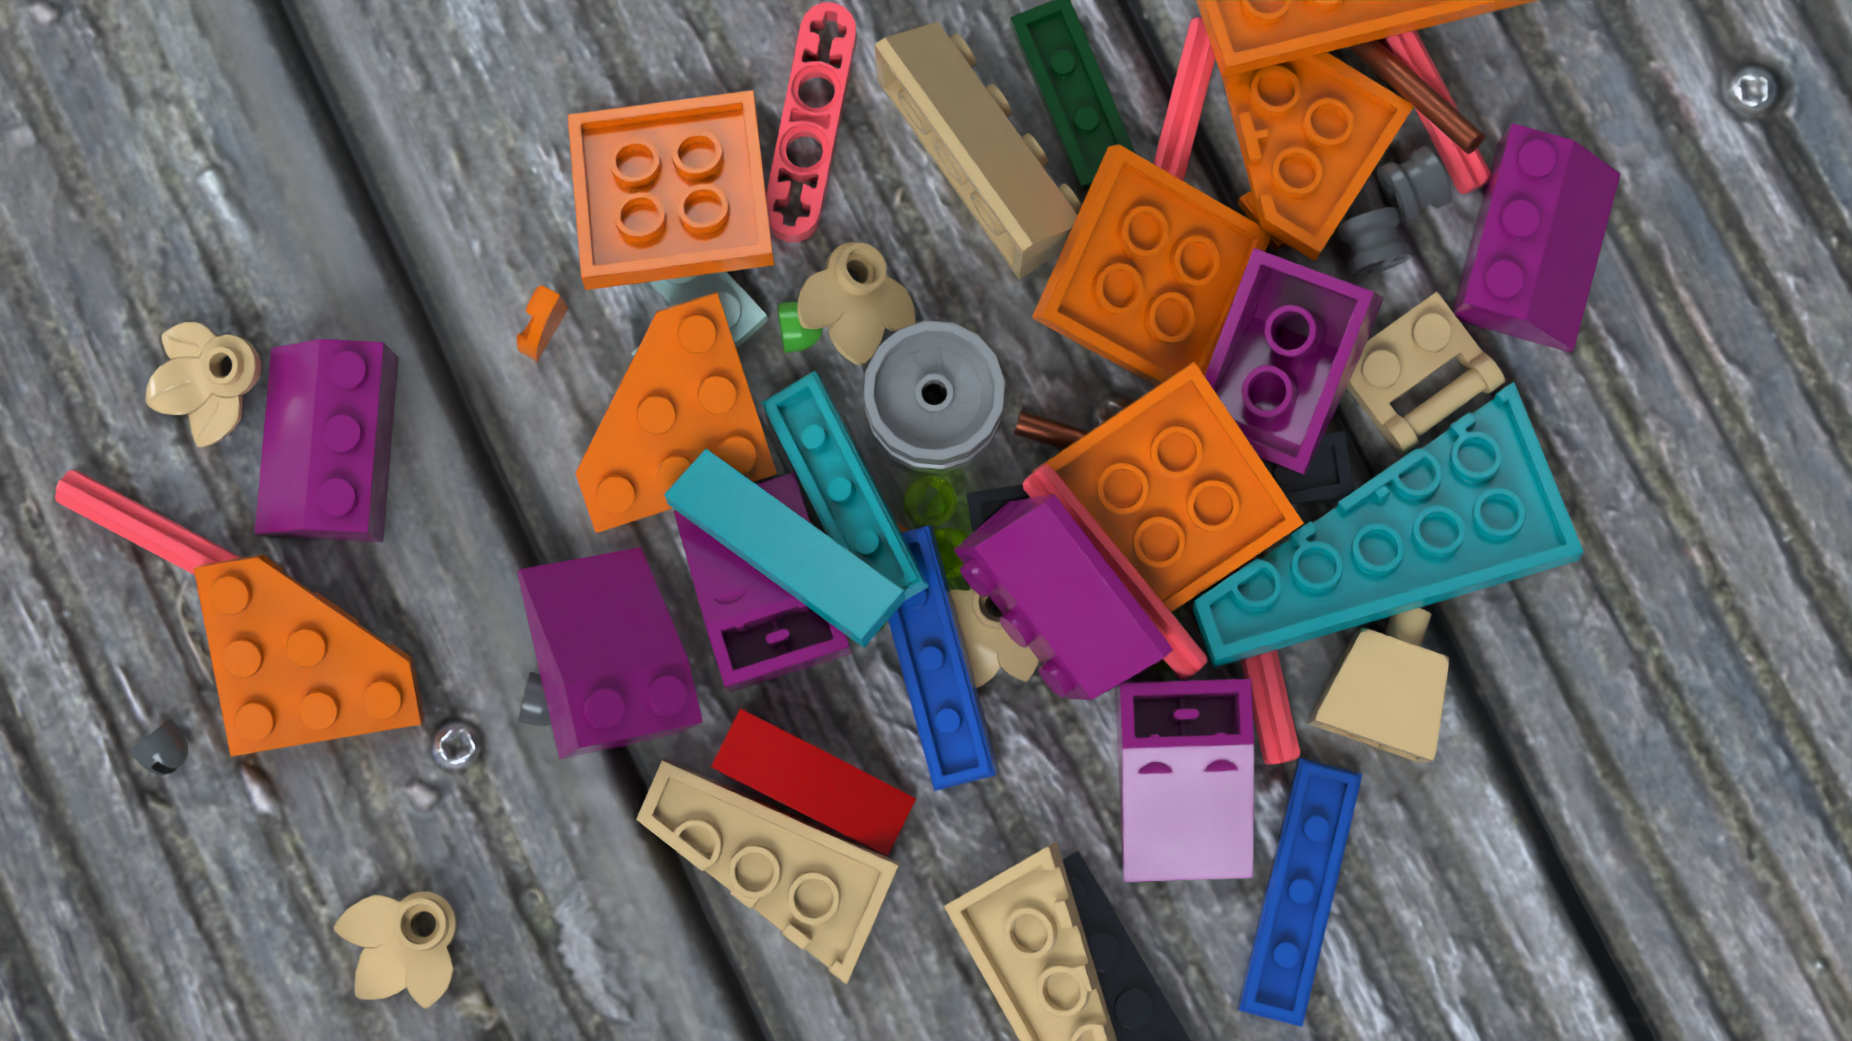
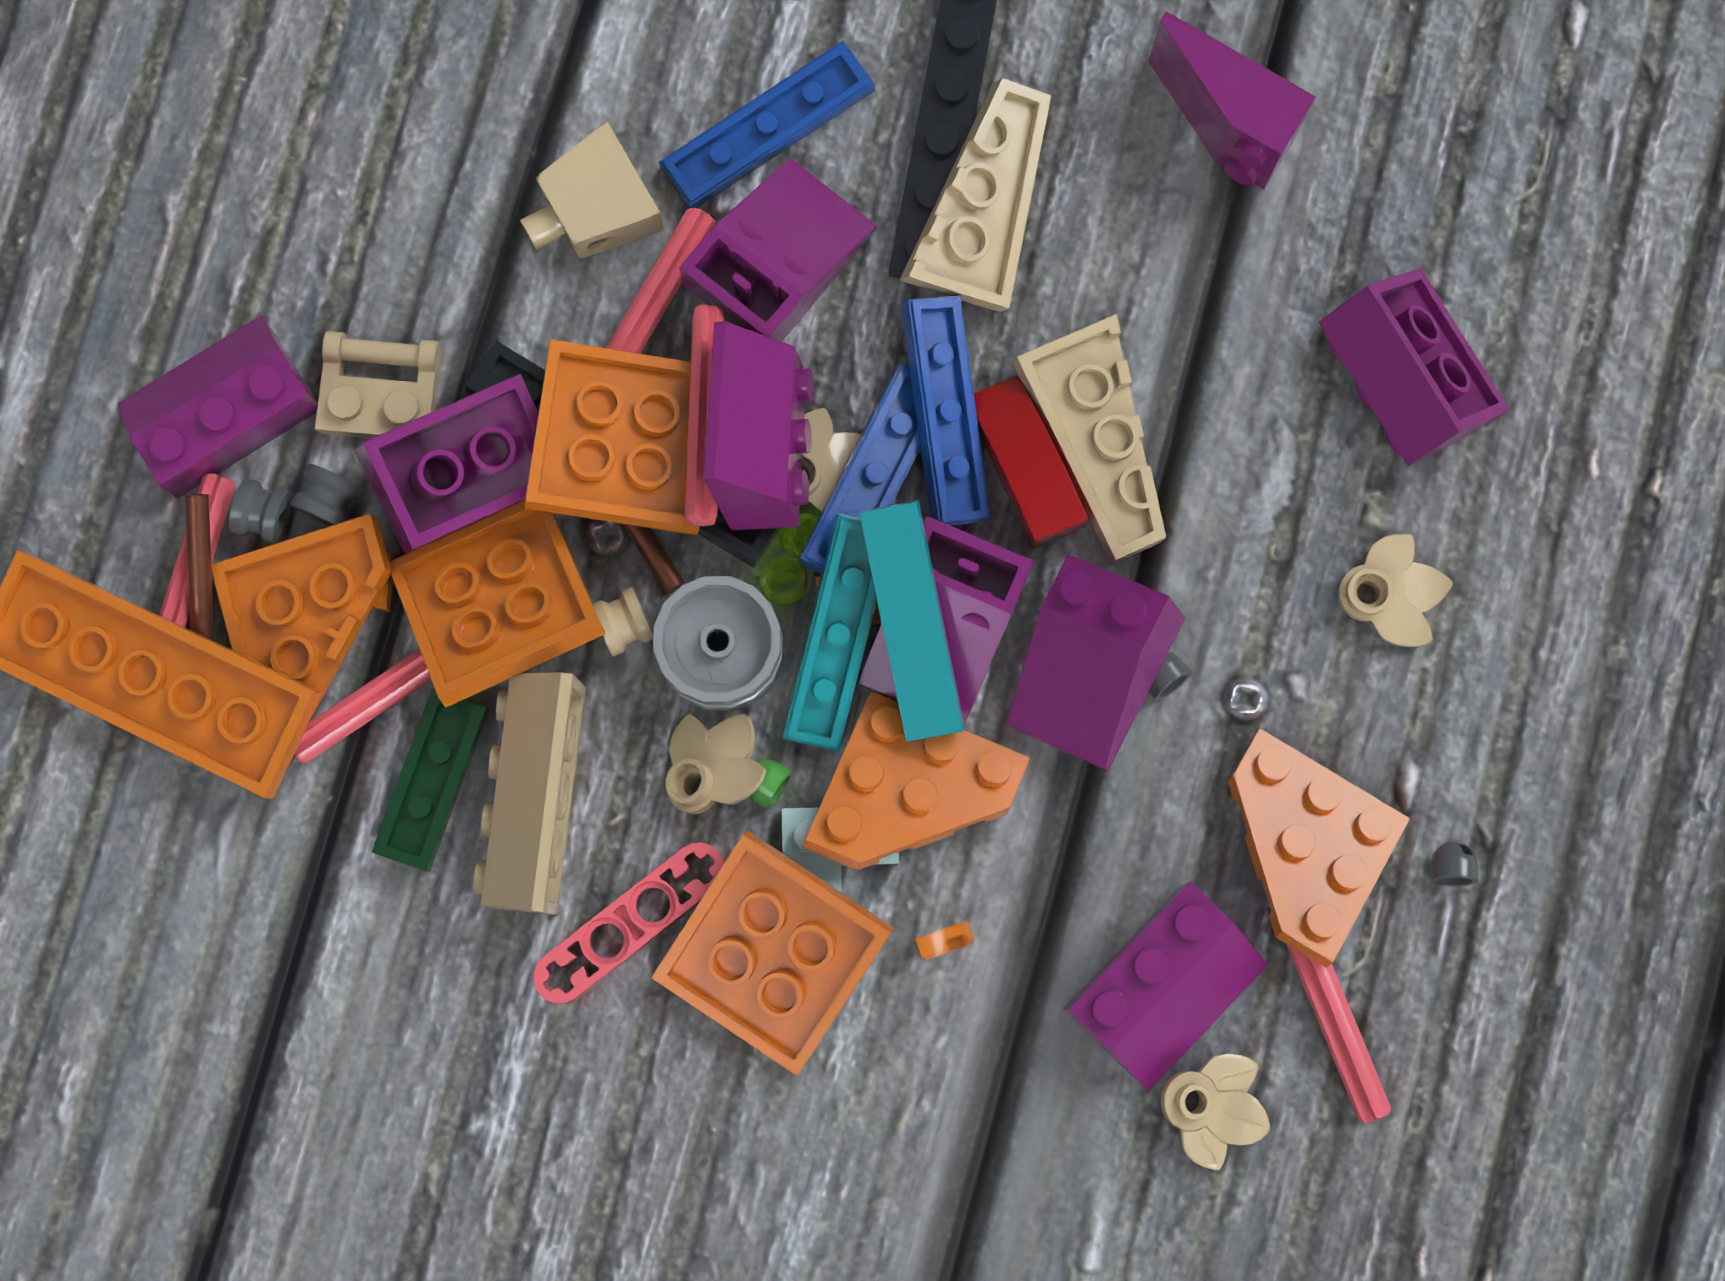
camera: 140 degrees left, 0 degrees up
teal wing [1192,382,1584,668] -> none
none -> tan wheel [593,586,654,657]
none -> blue tile [901,296,992,526]

